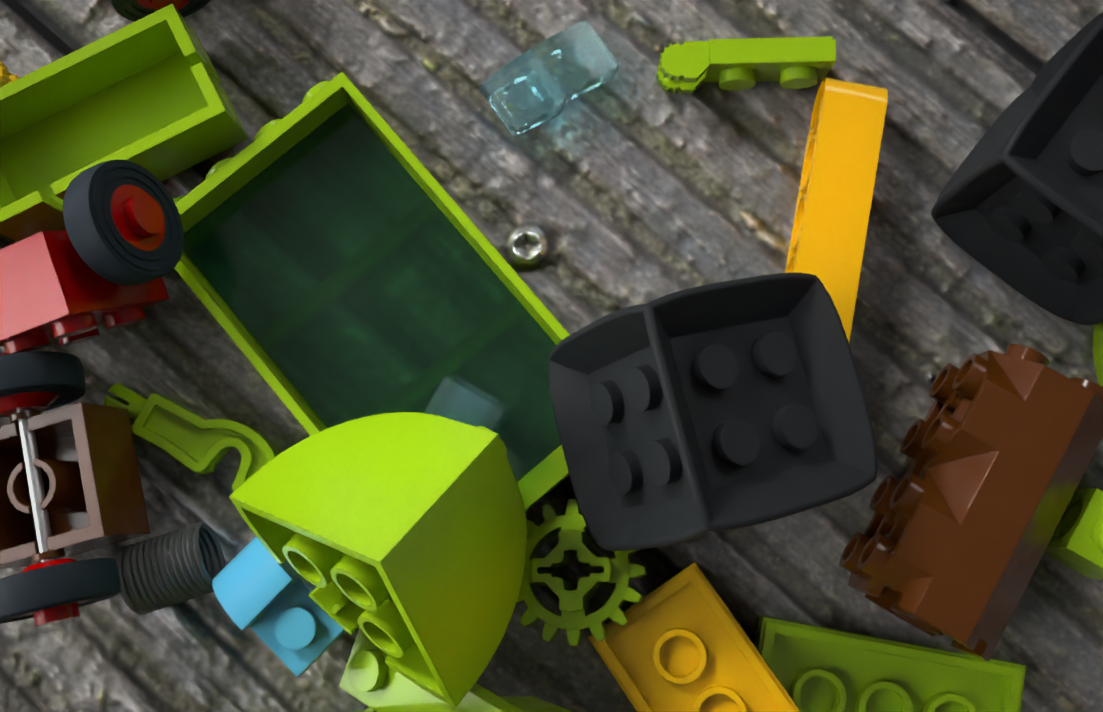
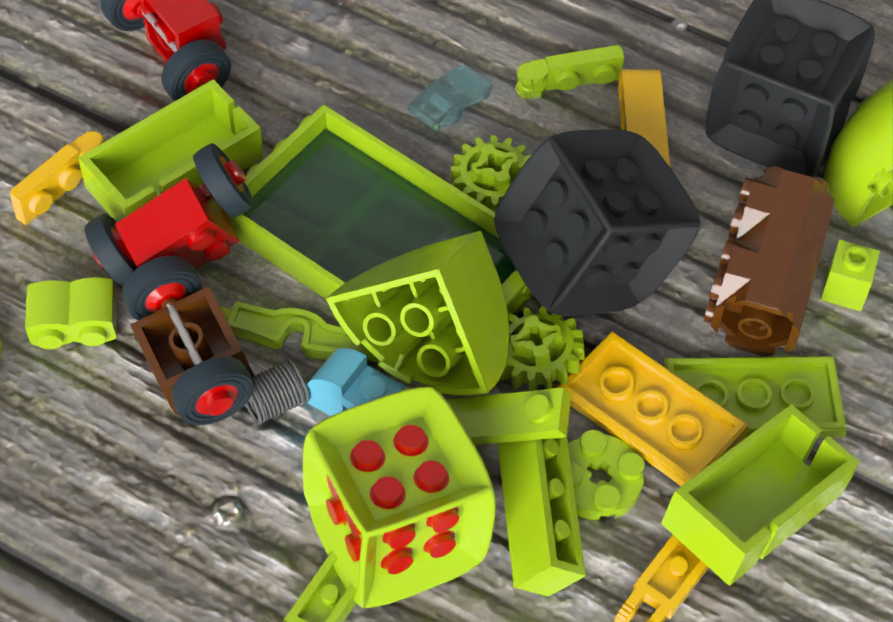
camera: 20 degrees left, 25 degrees down
none -> lime gear [450,135,531,213]

